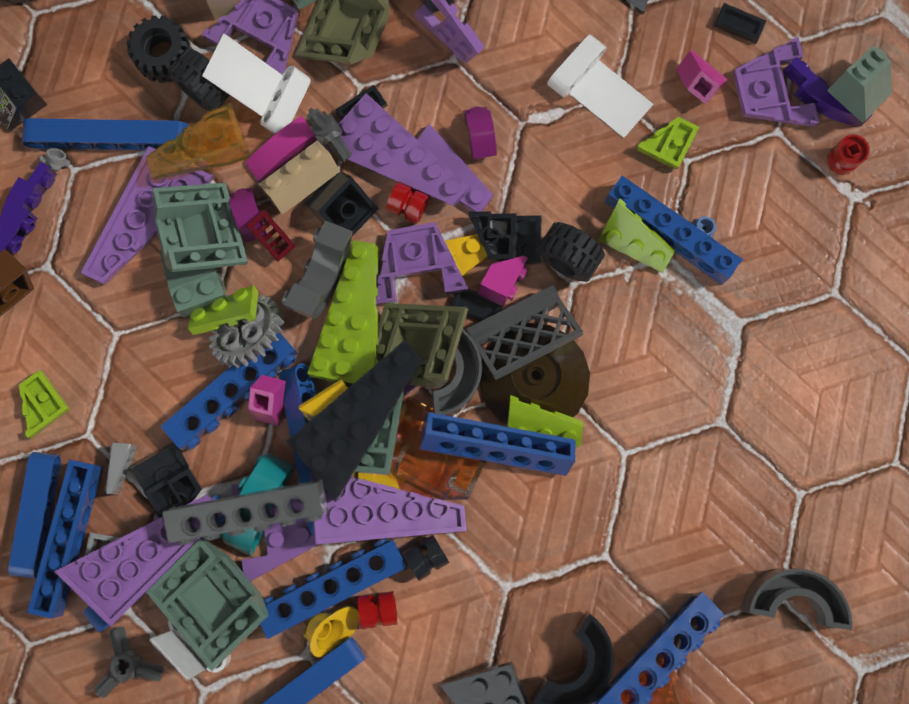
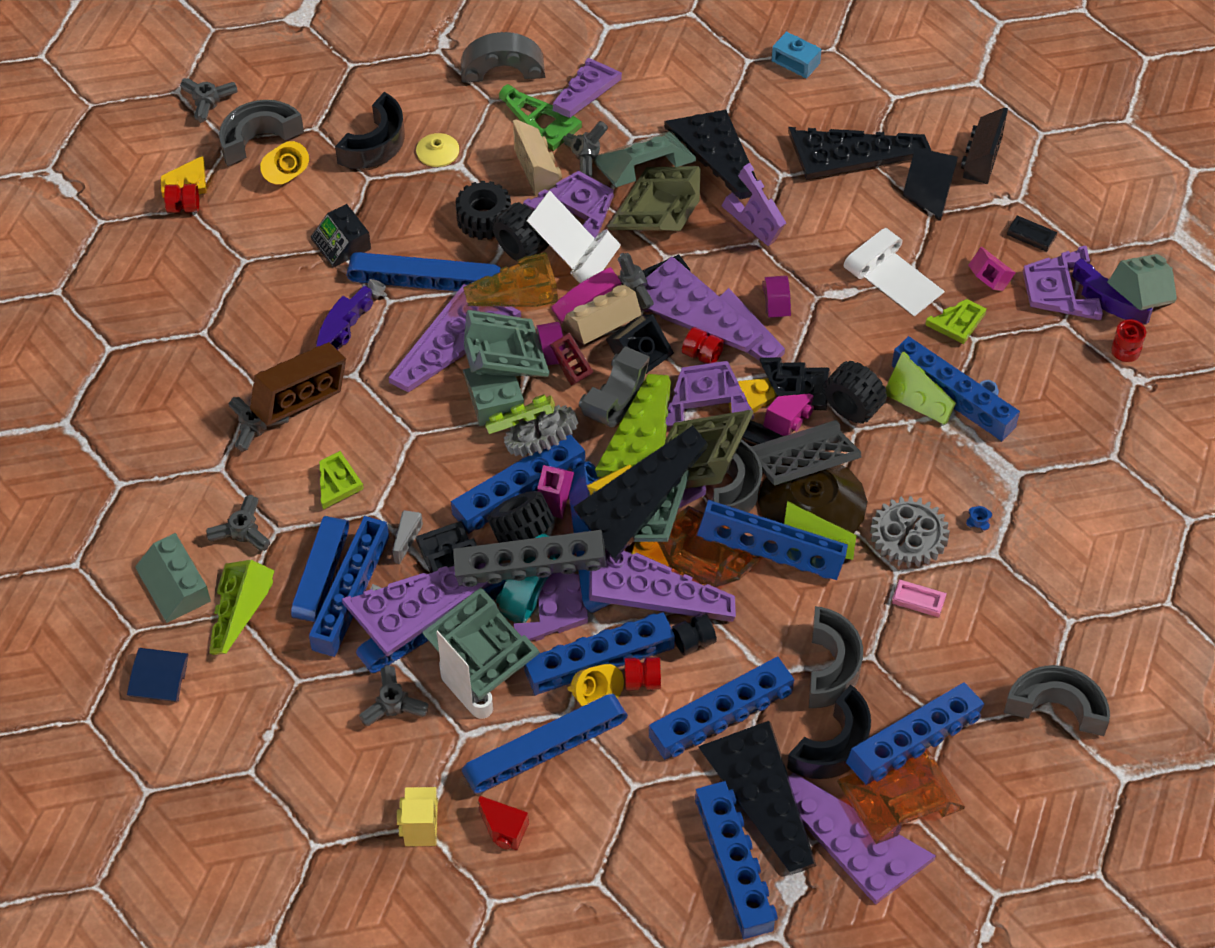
camera: 10 degrees right, 25 degrees down
none -> black tyre [487,491,554,543]
none -> blue brick [649,656,794,760]
none -> dark grey brick [809,606,863,708]
none -> light grey gear [870,496,950,568]
none -> bright pink tile [892,579,947,618]
none -> blue plate [966,506,992,530]

